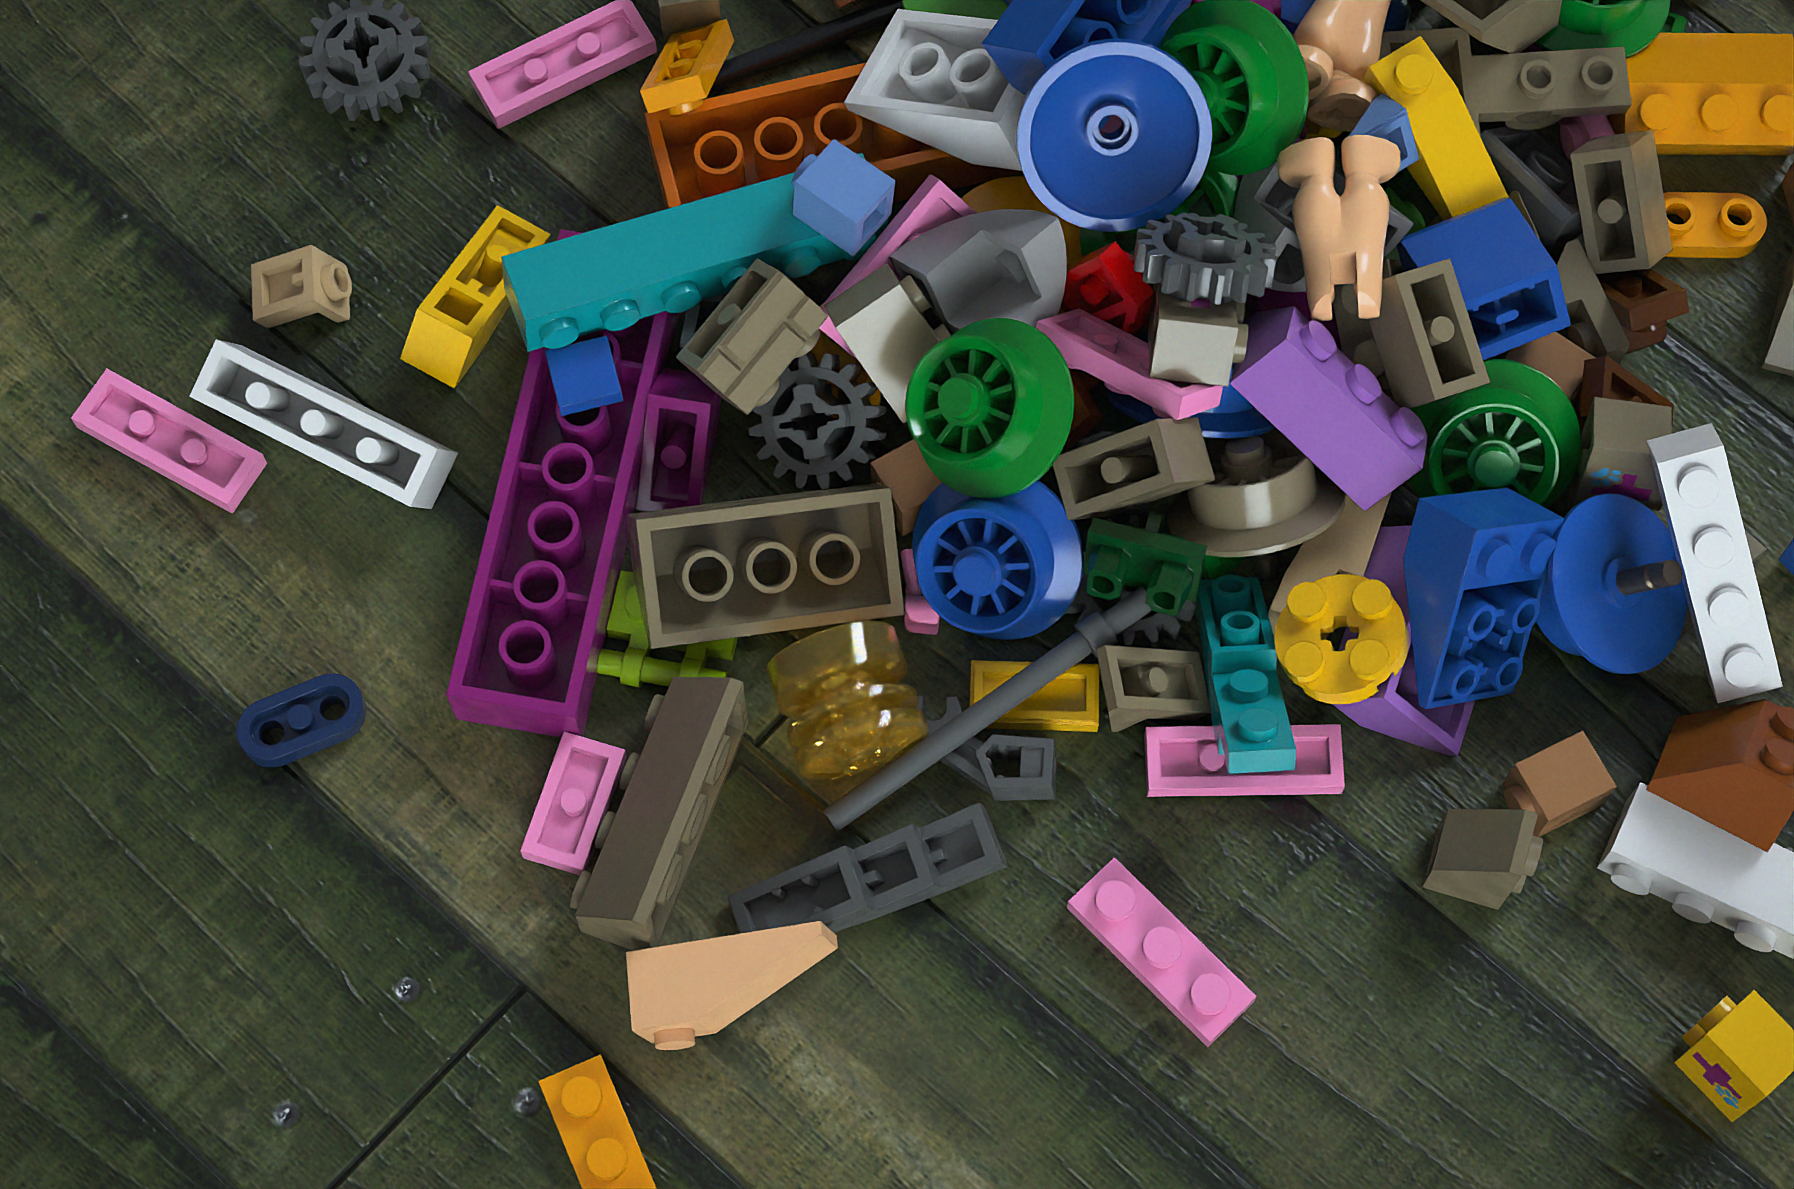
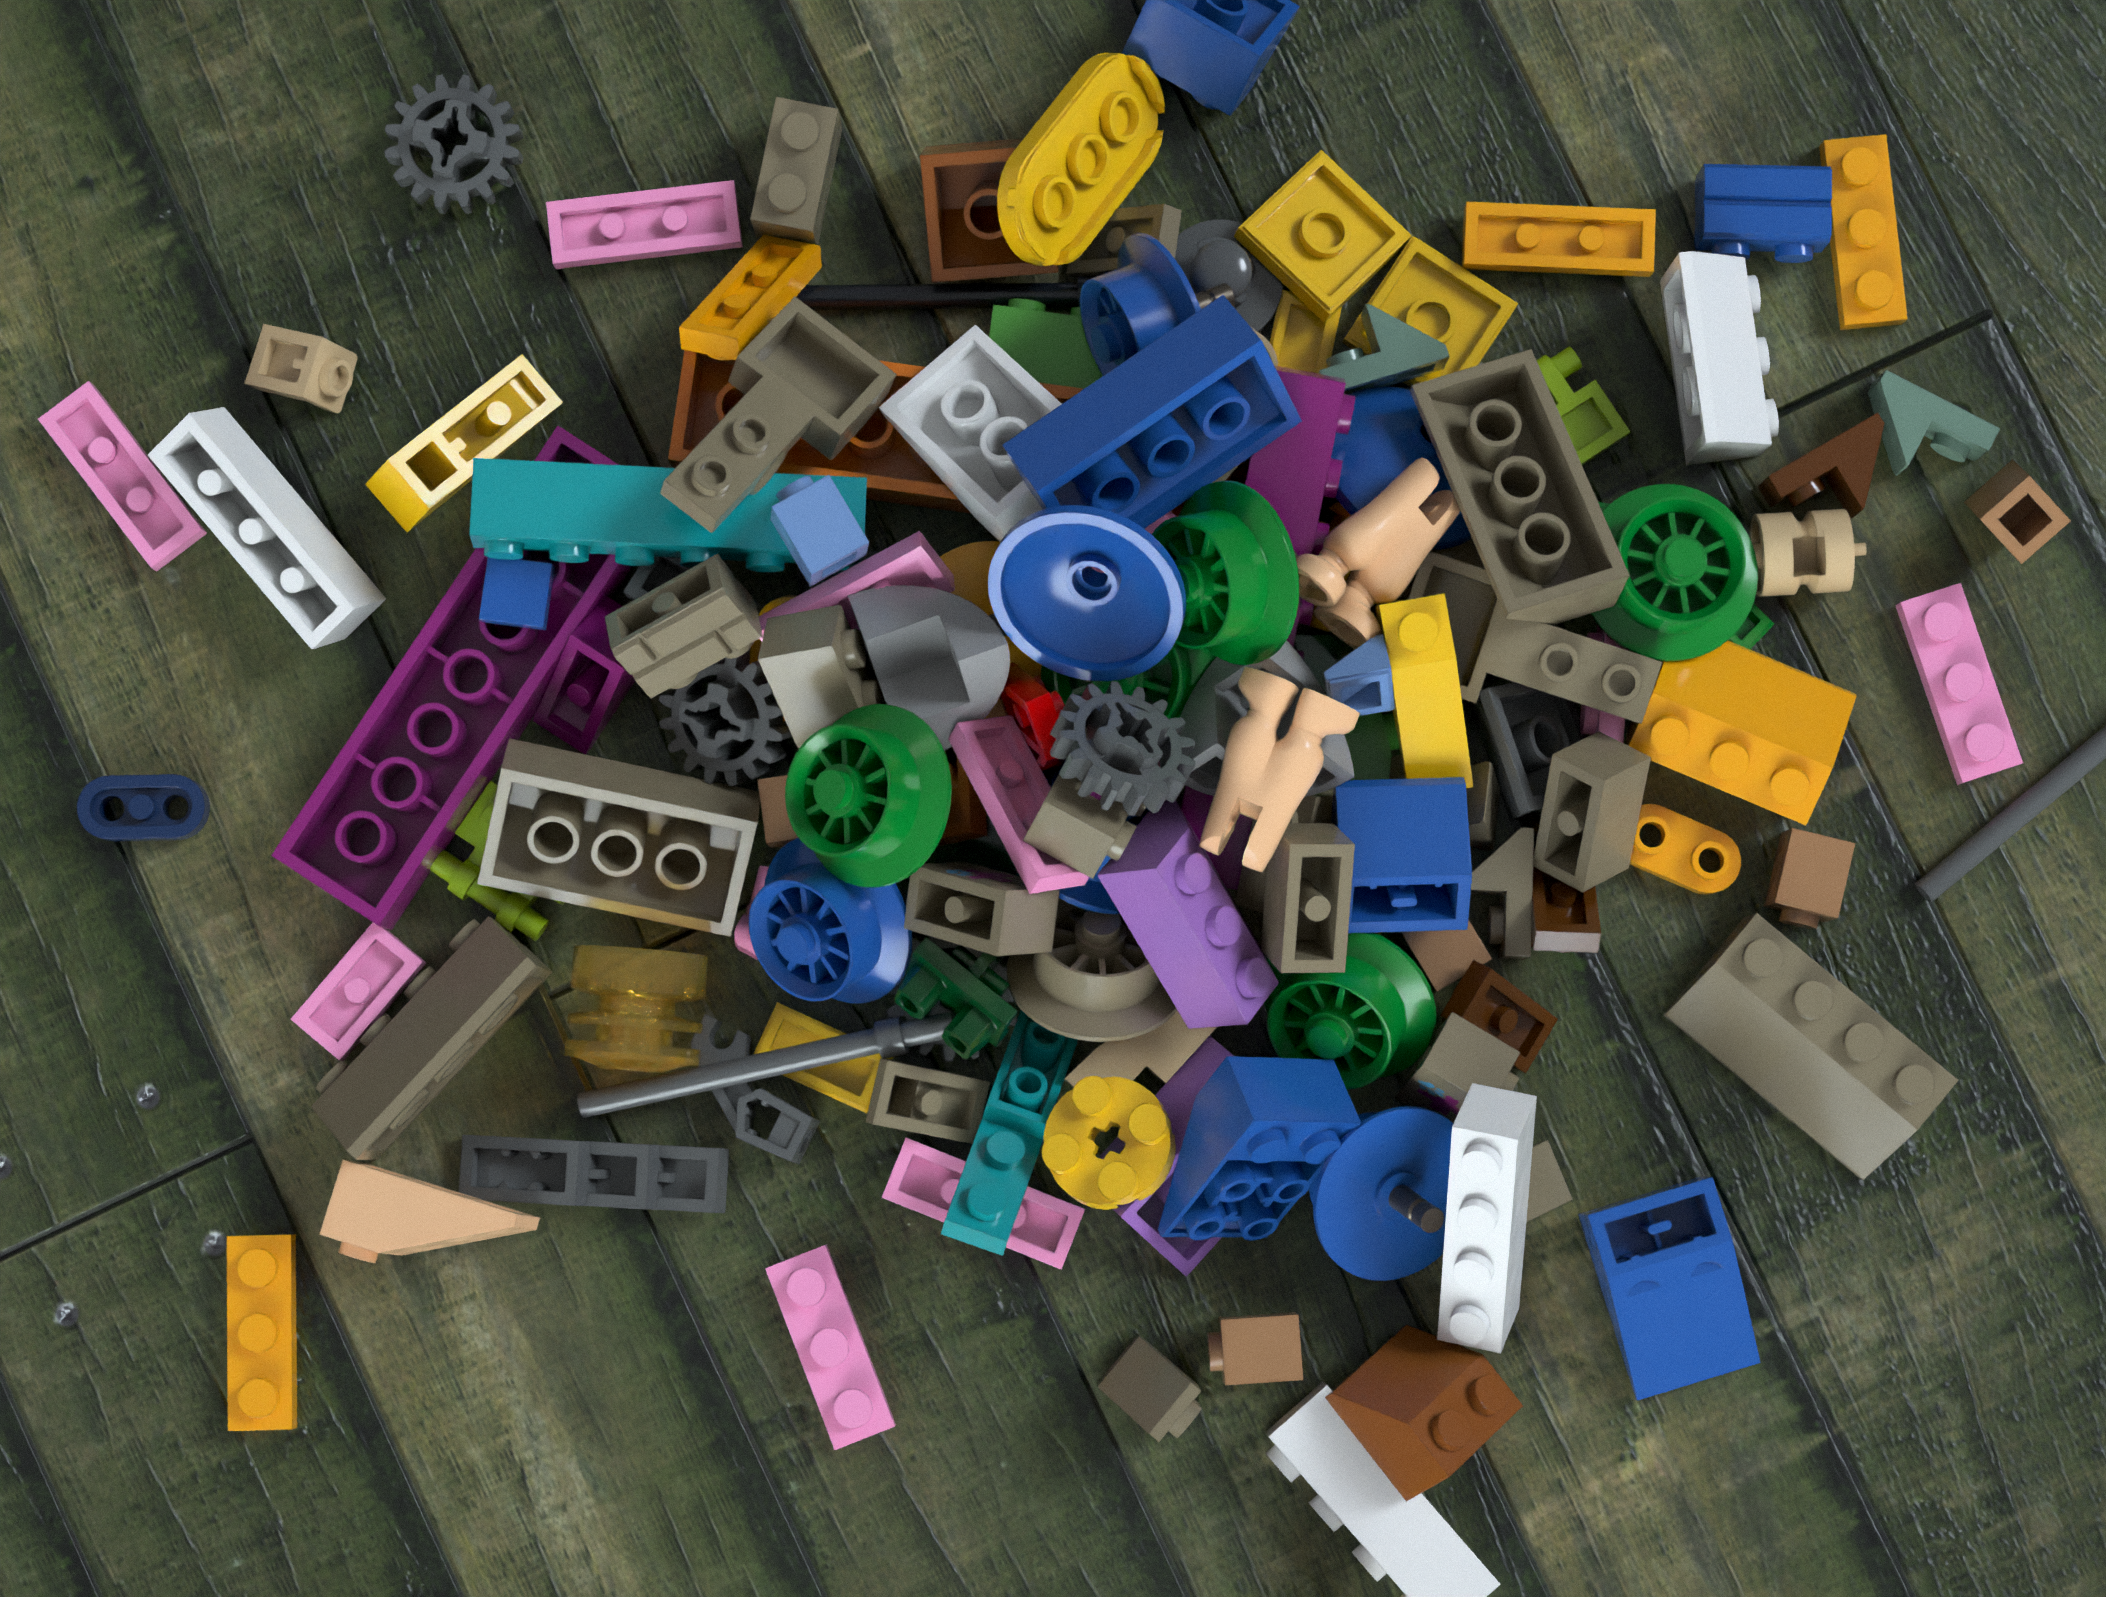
camera: 25 degrees right, 15 degrees up
none -> dark tan plate [660,296,897,533]

